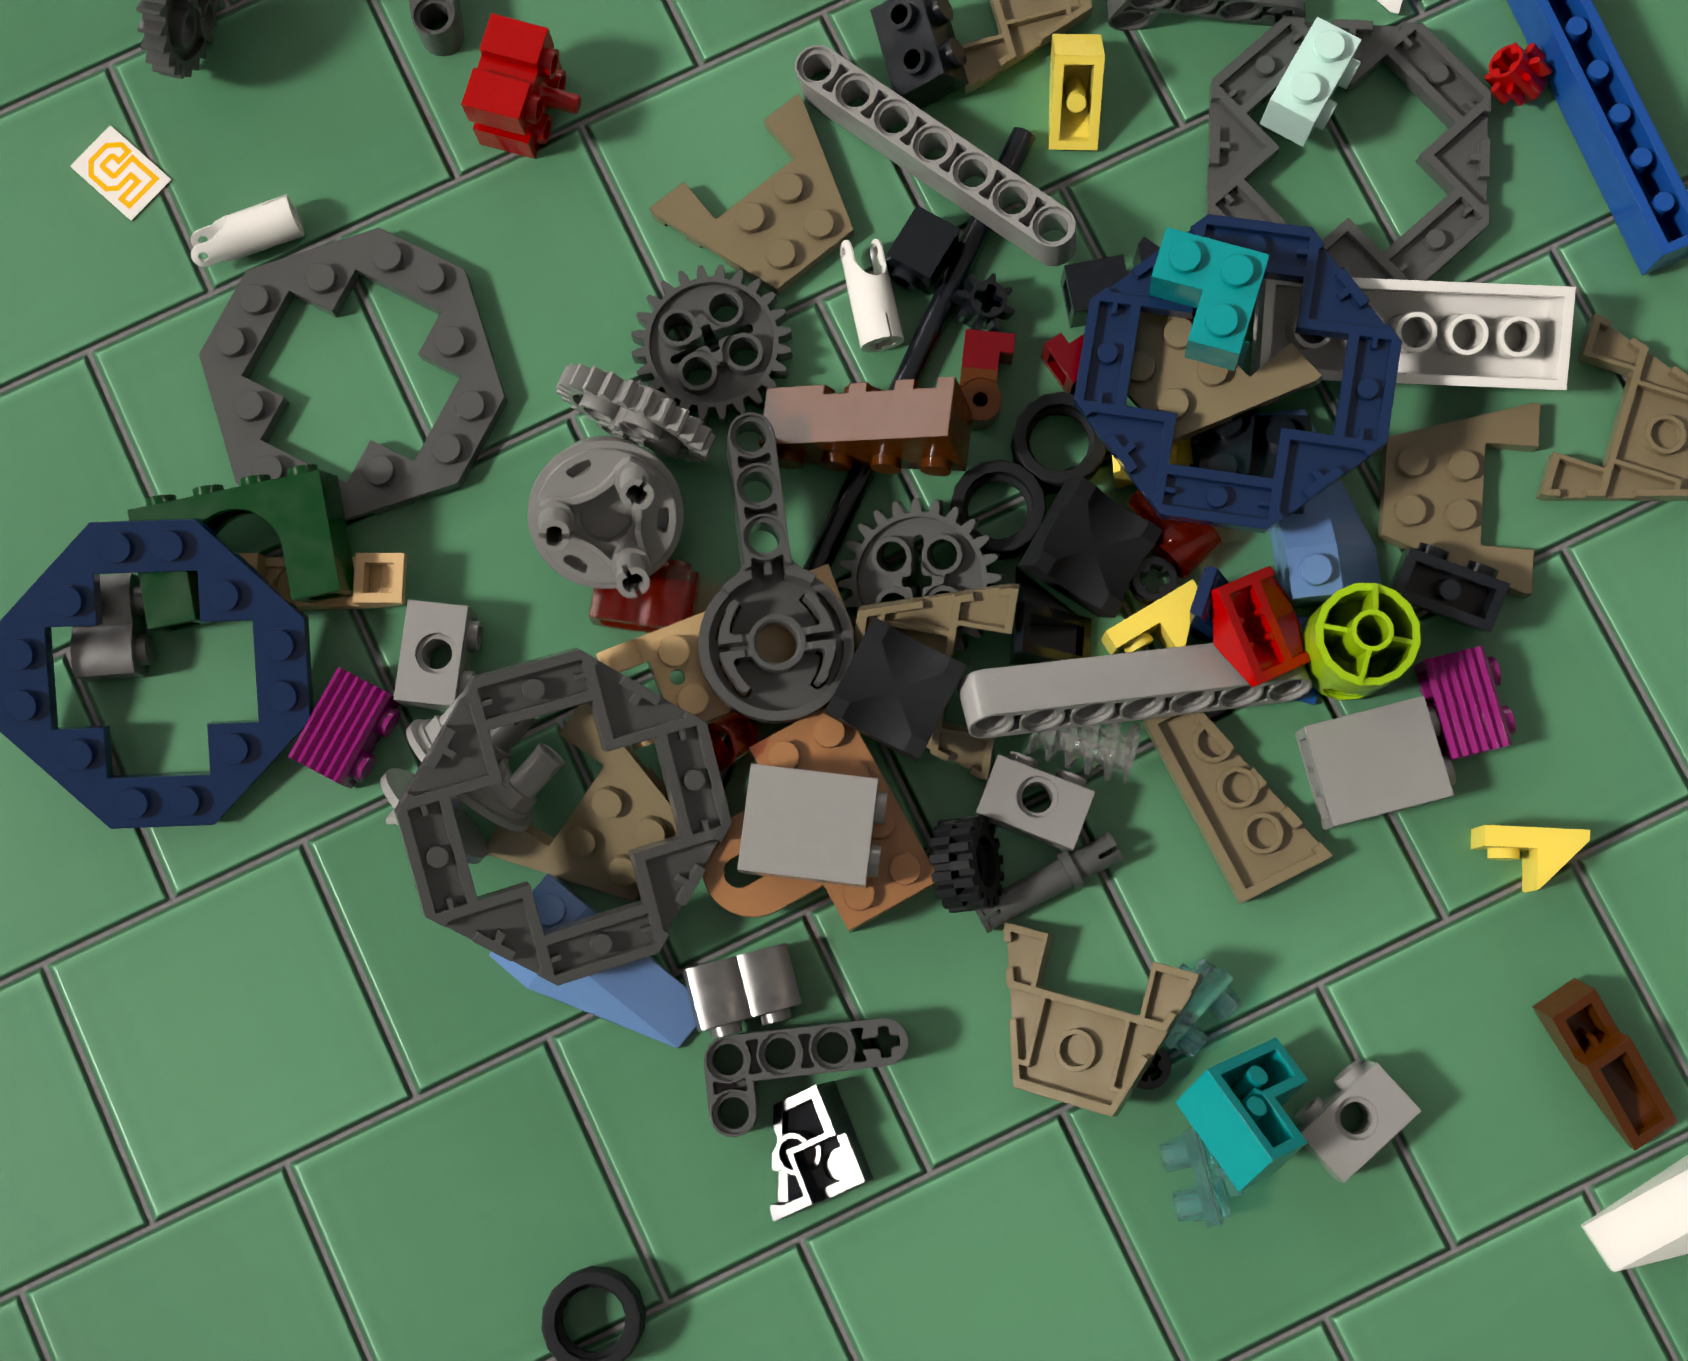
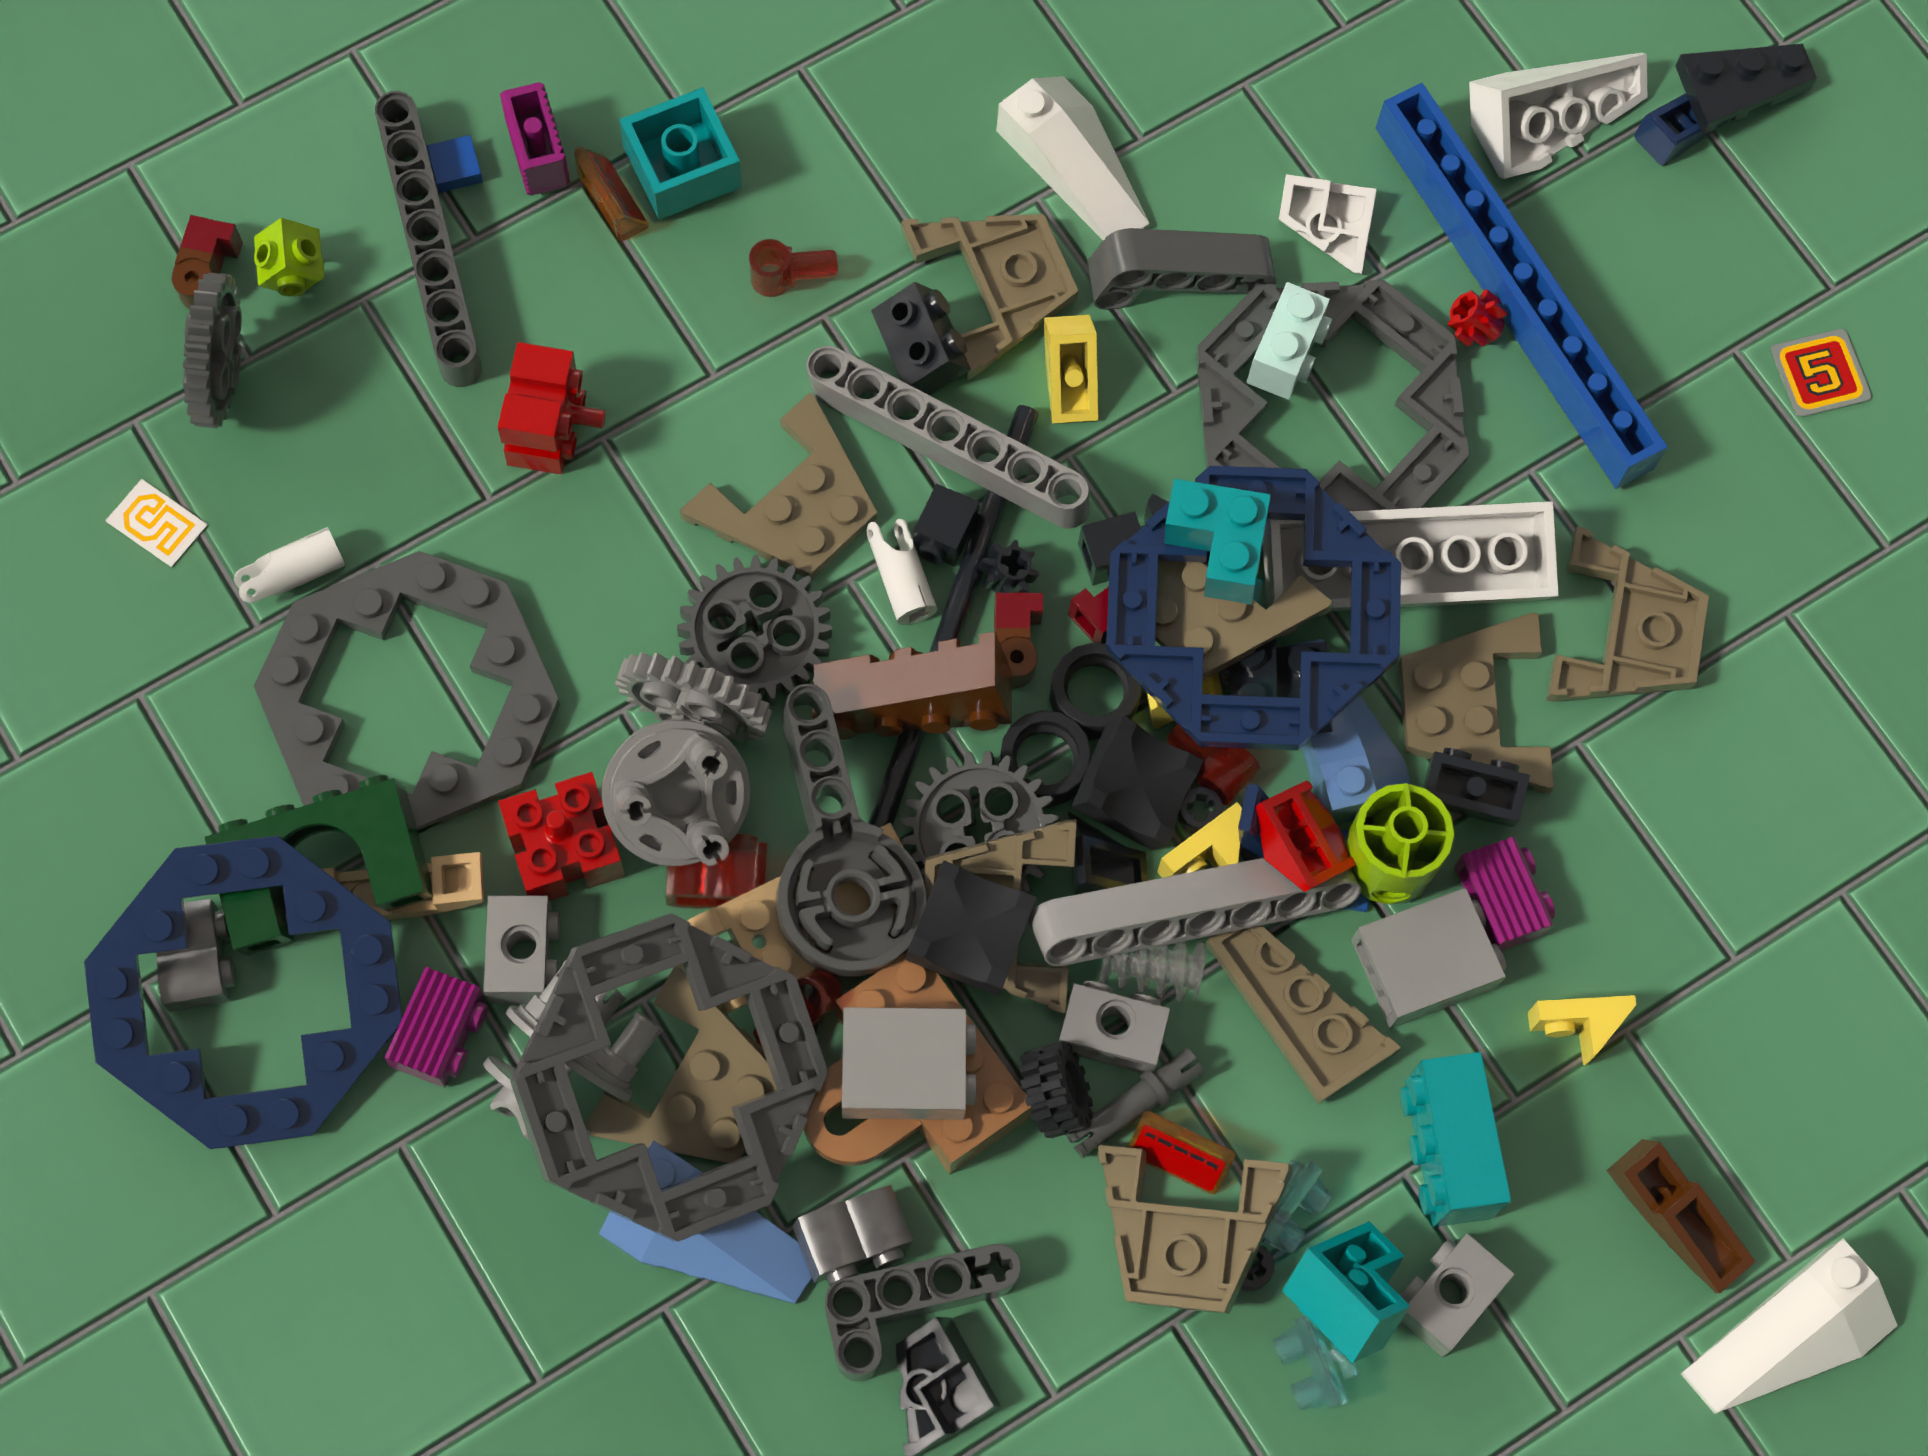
camera: 20 degrees left, 10 degrees down
none -> red brick [498,772,625,901]
none -> slope [1128,1111,1236,1195]
none -> teal brick [1400,1052,1511,1227]

